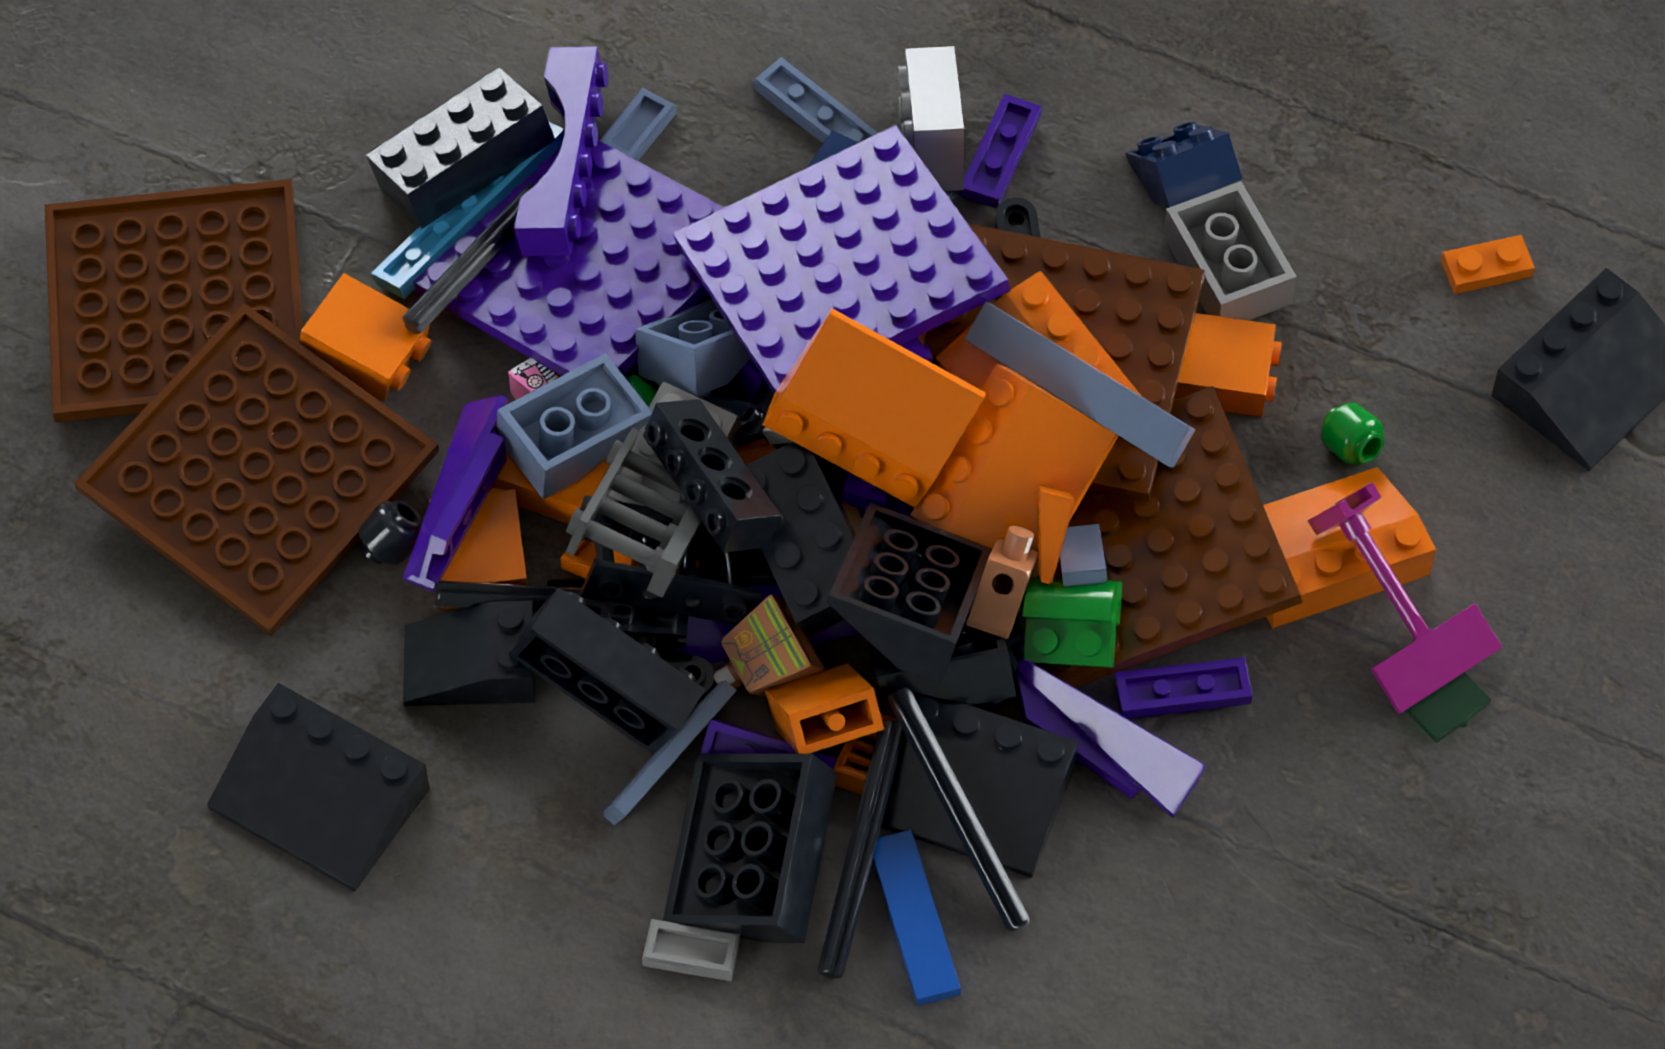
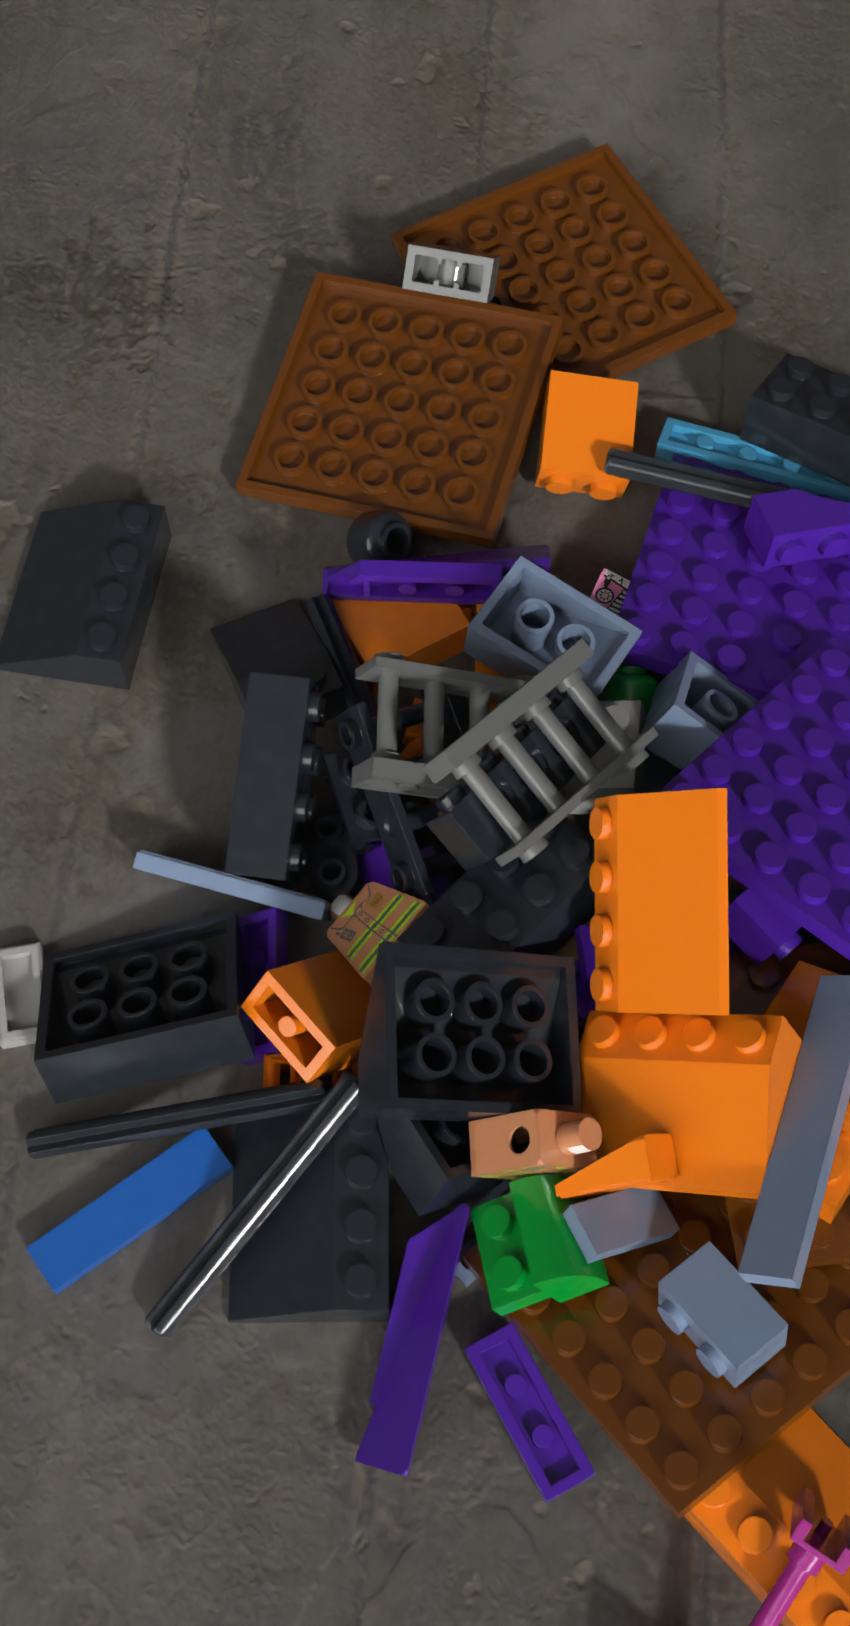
camera: 70 degrees right, 5 degrees up
none -> brick [402,241,501,303]
none -> dark grey fence [422,638,659,867]
none -> sand blue brick [657,1241,789,1388]

